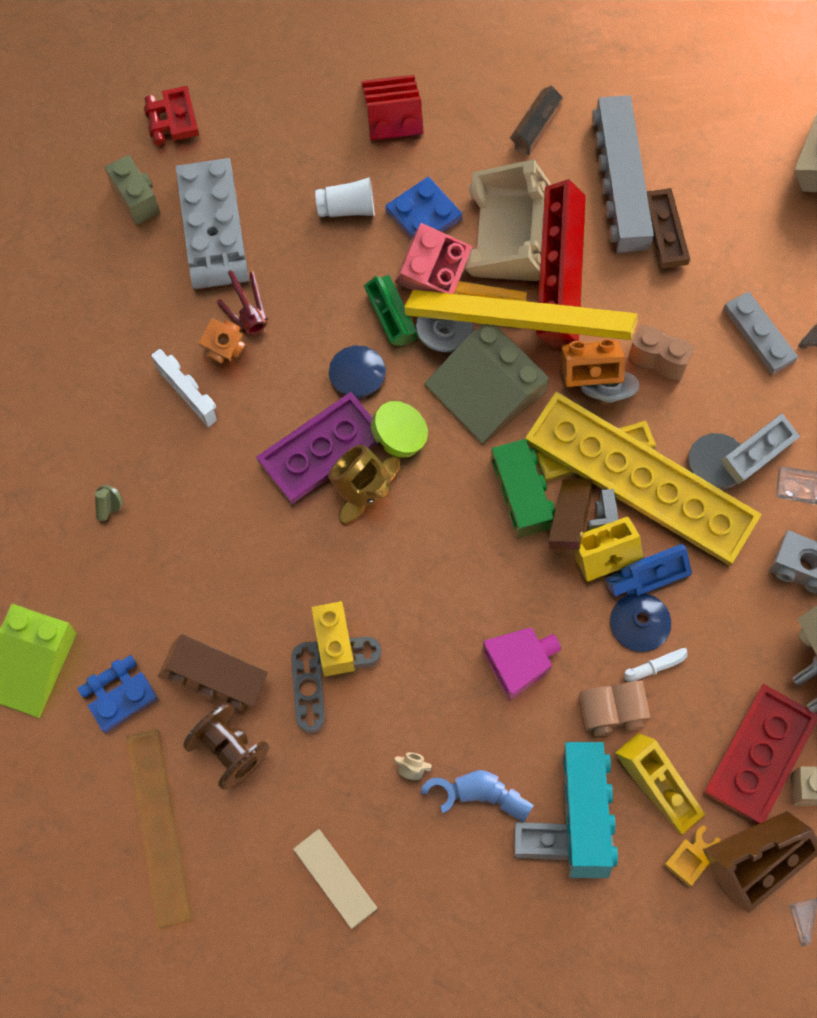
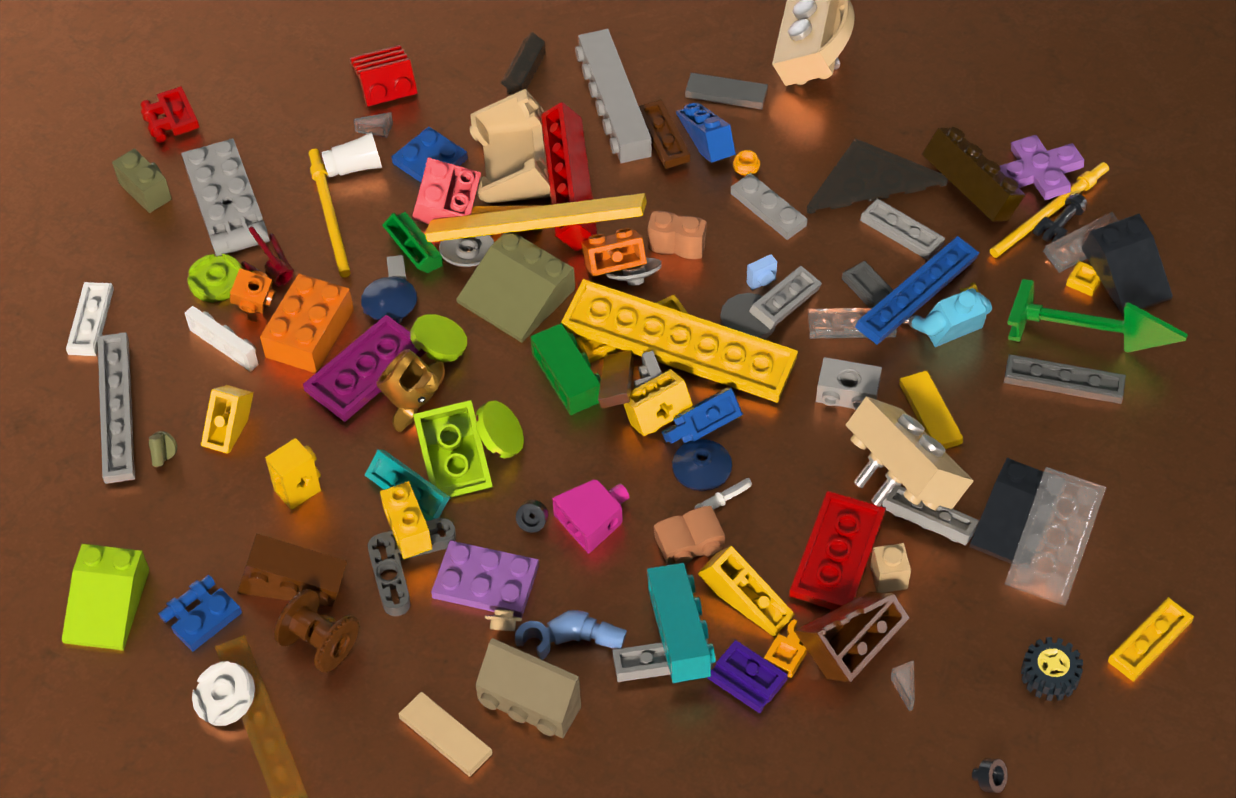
camera: 10 degrees left, 15 degrees down
none -> white tile [66,282,114,356]
none -> light grey plate [97,332,135,484]
none -> lime tile [187,254,242,303]
none -> white tile [192,661,255,726]
none -> yellow slope [201,385,254,454]
none -> orange brick [260,273,354,373]
none -> yellow brick [265,438,321,510]
none -> yellow bar [309,149,351,277]
none -> clear piece [354,112,393,138]
none -> teal plate [365,450,450,521]
none -> light grey piece [386,255,406,280]
none -> lime slope [413,400,493,498]
none -> medium lavender plate [431,540,539,618]
none -> lime tile [476,400,524,459]
none -> dark tan slope [476,638,581,738]
none -> black tile [516,500,548,533]
none -> blue slope [676,103,736,163]
none -> dark grey tile [685,73,768,109]
none -> dark purple plate [708,640,788,713]
none -> light orange plate [733,150,760,176]
none -> light blue plate [746,254,777,290]

